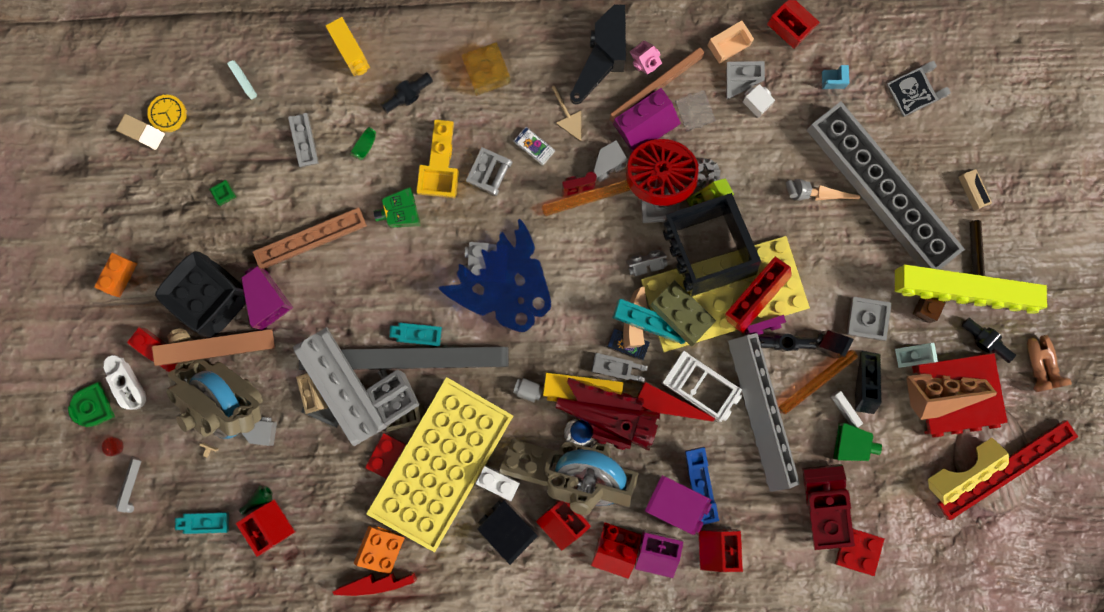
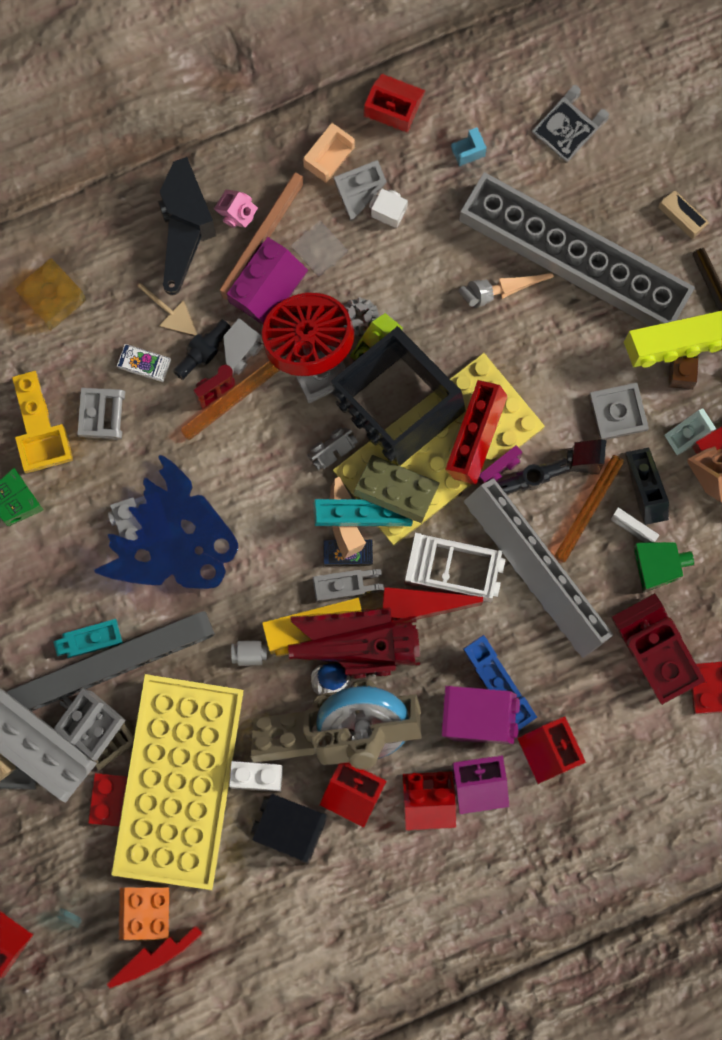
camera: 20 degrees left, 5 degrees down
none -> clear light blue tile [56,909,82,929]
none -> black pin [173,319,231,380]

